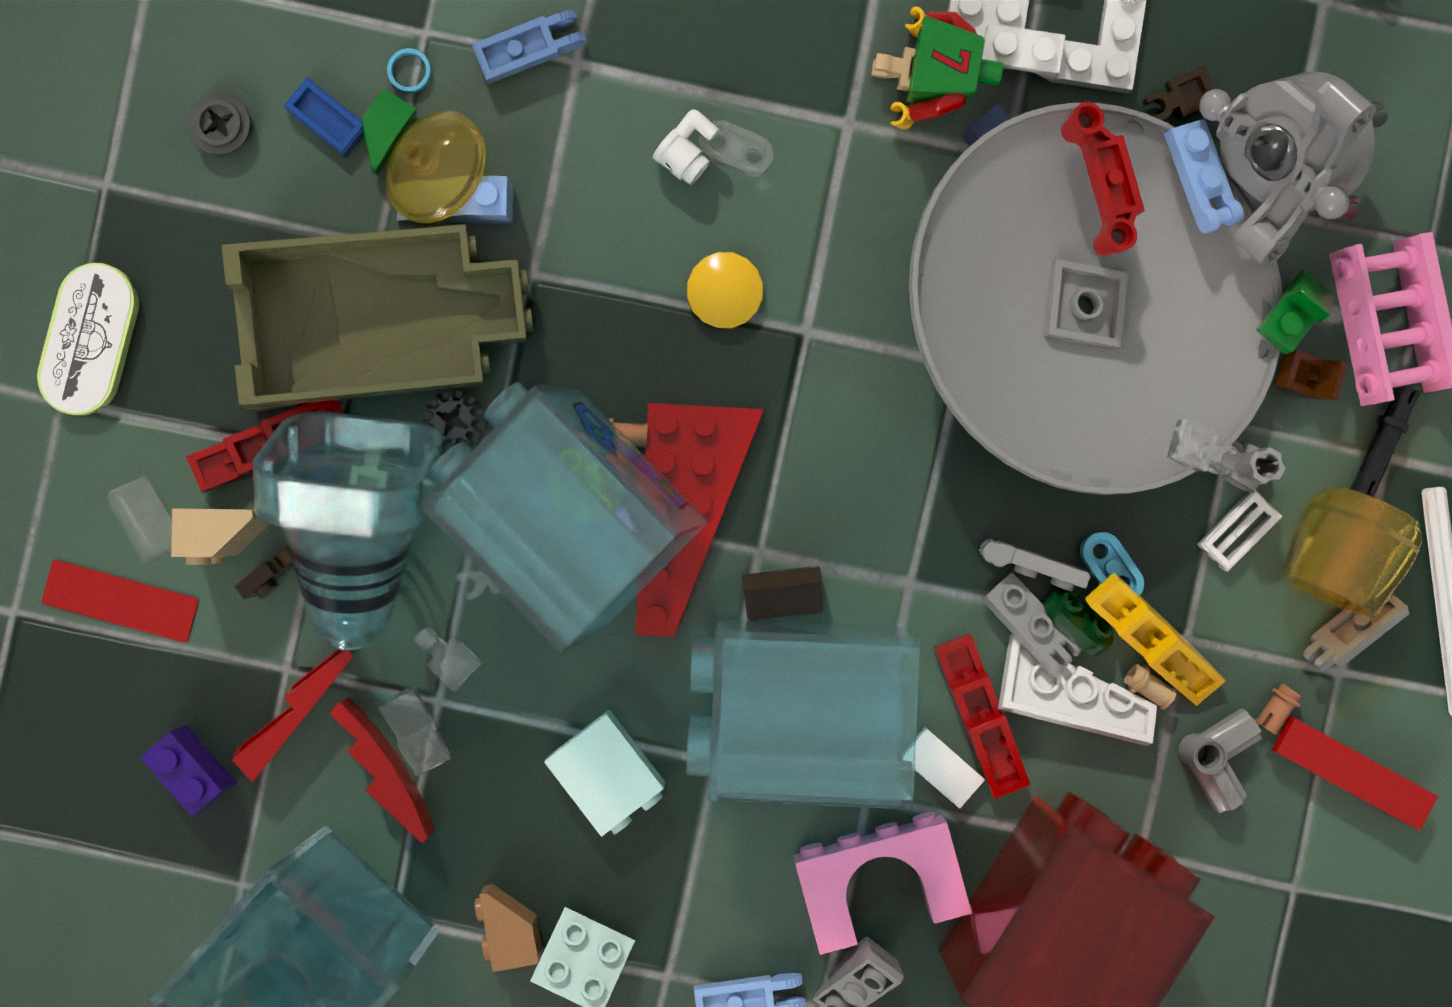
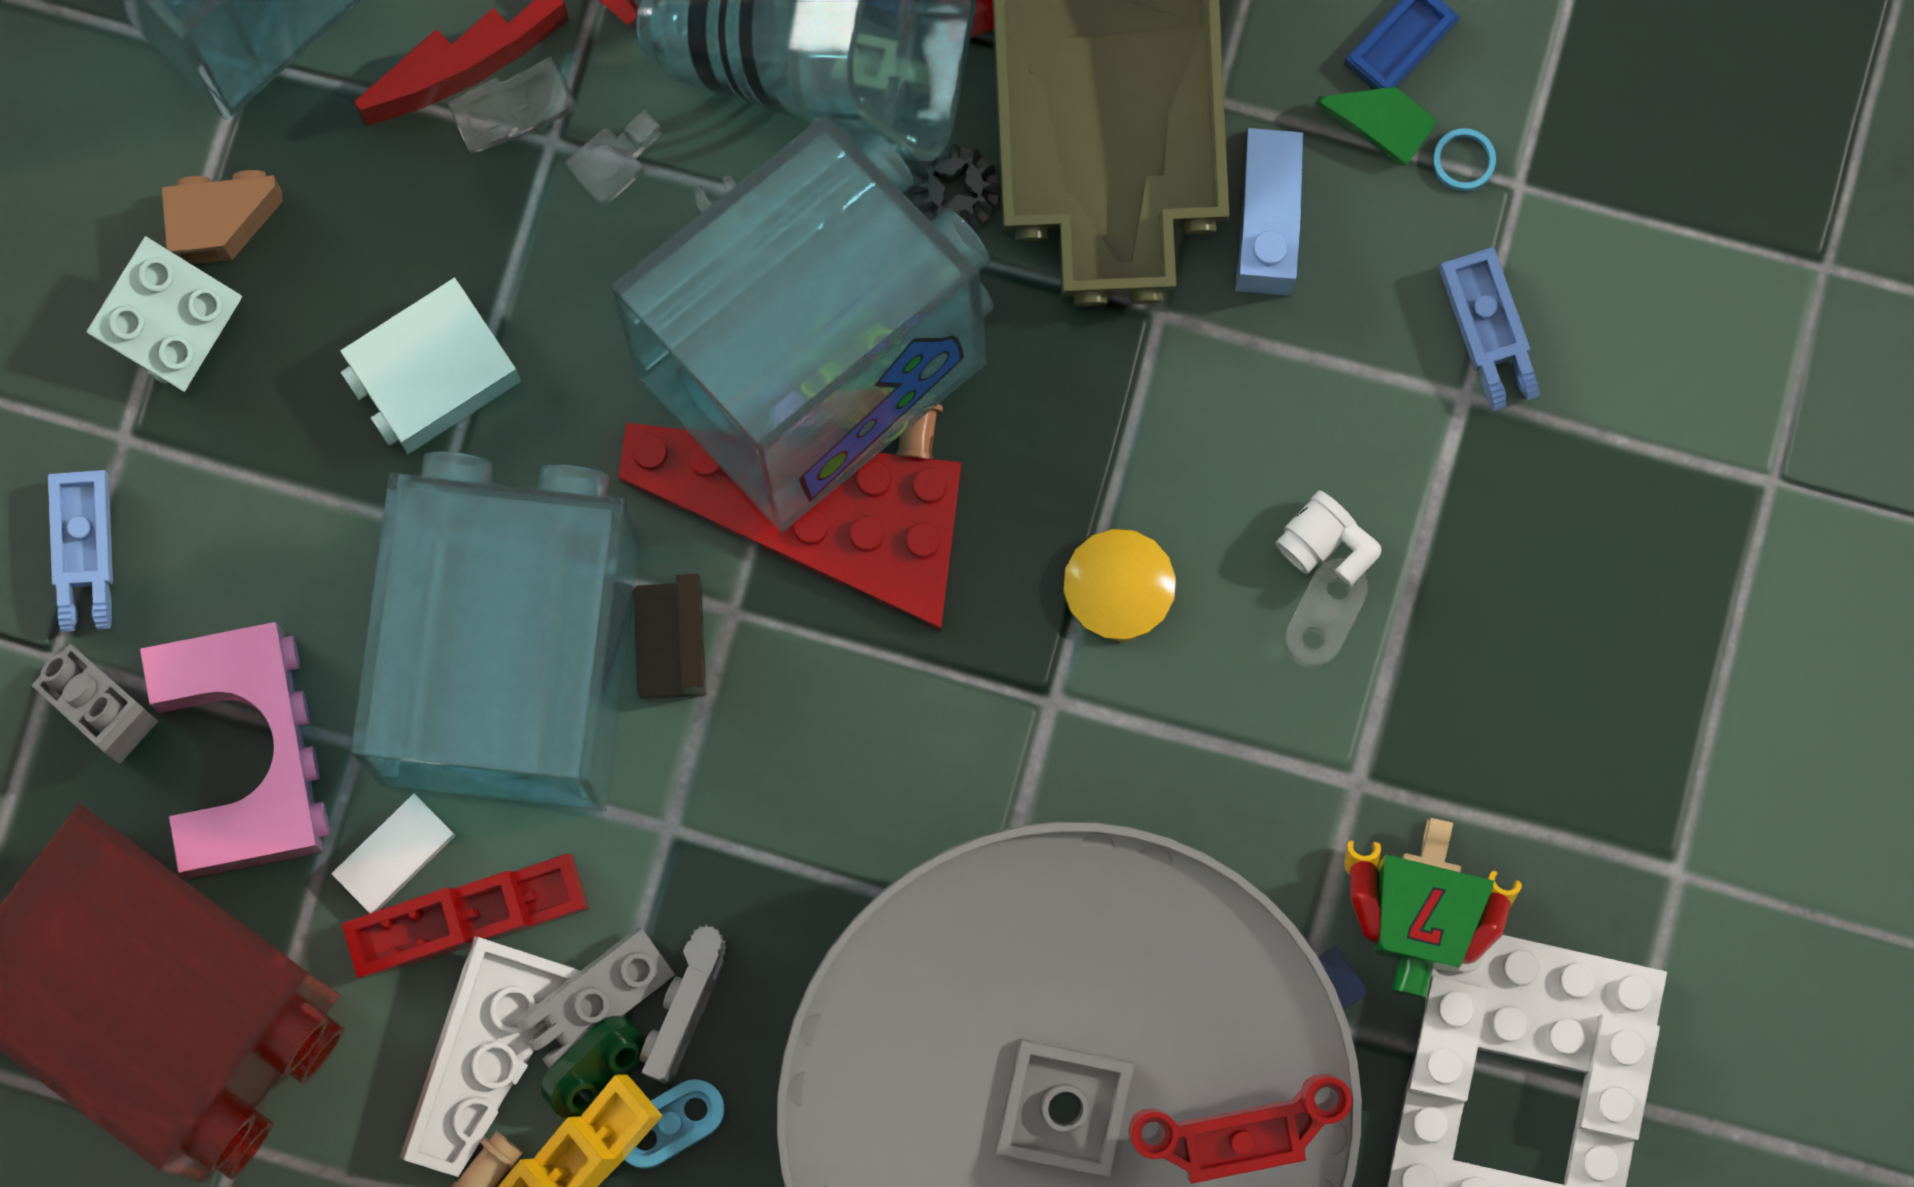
camera: 90 degrees right, 10 degrees down
clear yellow dish [385,111,486,224] -> none

